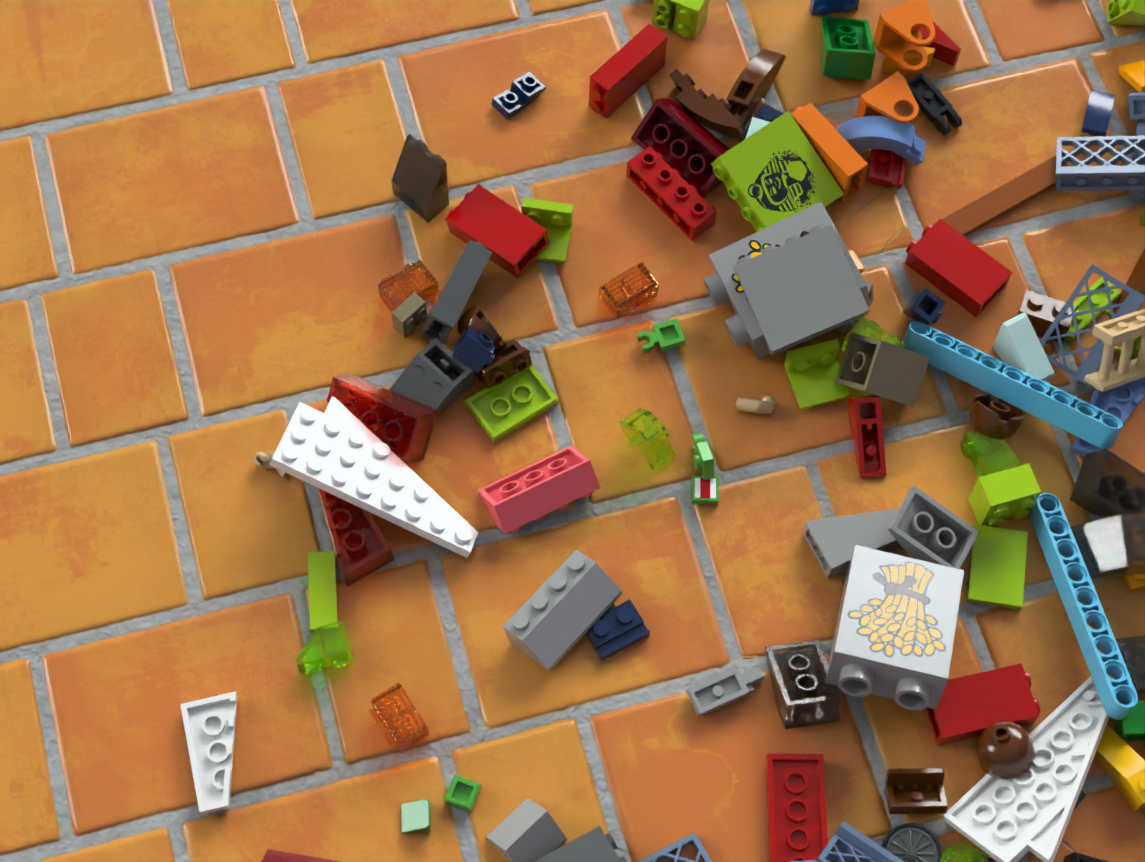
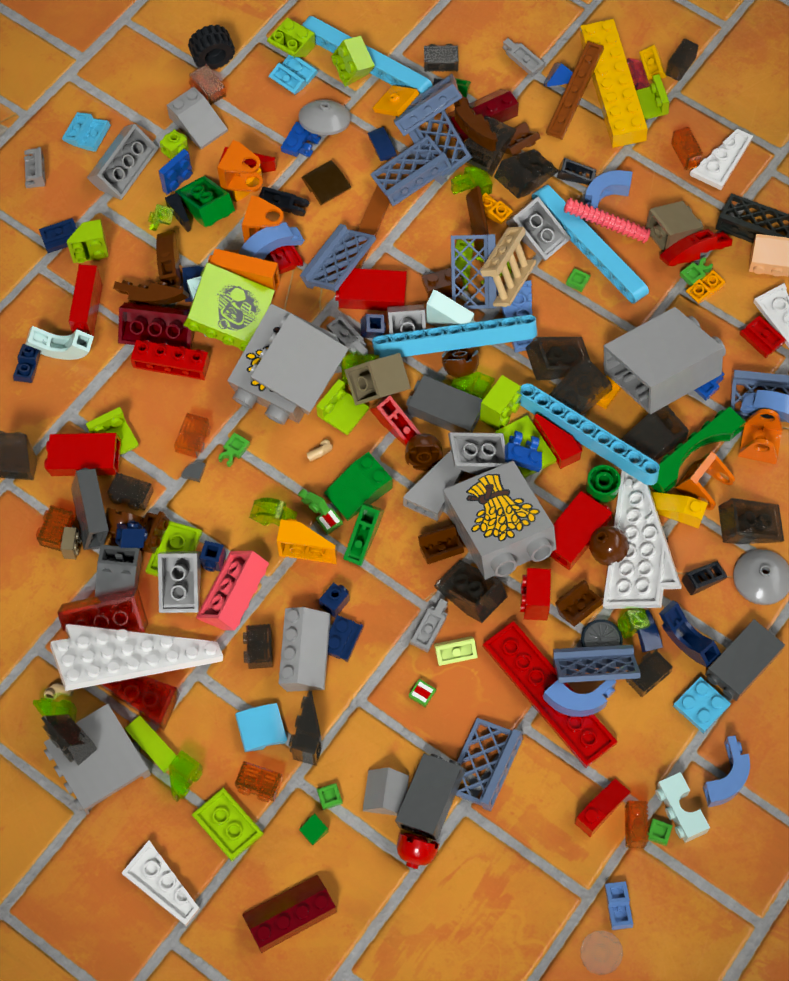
camera: 35 degrees left, 0 degrees up
none -> light aqua arch [25,326,94,360]
none -> clear neon green slope [33,698,77,732]
none -> clear smoke slope [41,714,97,766]
none -> light grey panel [44,704,151,815]
none -> clear smoke brick [107,472,154,510]
none -> clear neon green bracket [148,204,174,231]
none -> light grey slope [158,551,201,613]
none -> black slope [165,193,191,232]
none -> dark grey tile [181,462,206,482]
none -> lime tile [192,787,264,862]
none -> dark blue brick [199,541,226,572]
none -> medium azure slope [235,703,287,752]
none -> clear smoke brick [243,624,273,669]
none -> light orange slope [277,519,337,564]
none -> blue plate [281,122,321,157]
none -> clear smoke slope [289,691,322,766]
none -> light grey dish [298,99,351,135]
none -> sand blue fence [300,224,376,291]
none -> dark brown slope [301,160,351,205]
none -> dark blue brick [319,582,350,618]
none -> green slope [324,452,393,521]
none -> light grey hinge [326,316,369,360]
none -> green slope [343,503,385,566]
none -> light grey slope [387,304,426,334]
none -> reddish brown cylinder [405,433,443,471]
none -> dark grey brick [406,375,483,433]
none -> tile [409,679,436,708]
none -> reddish brown bracket [418,525,464,564]
none -> yellowish green slope [434,636,478,666]
none -> blue plate [505,431,542,472]
none -> red brick [520,568,551,621]
none -> red slope [533,414,582,469]
none -> green piece [586,465,621,503]

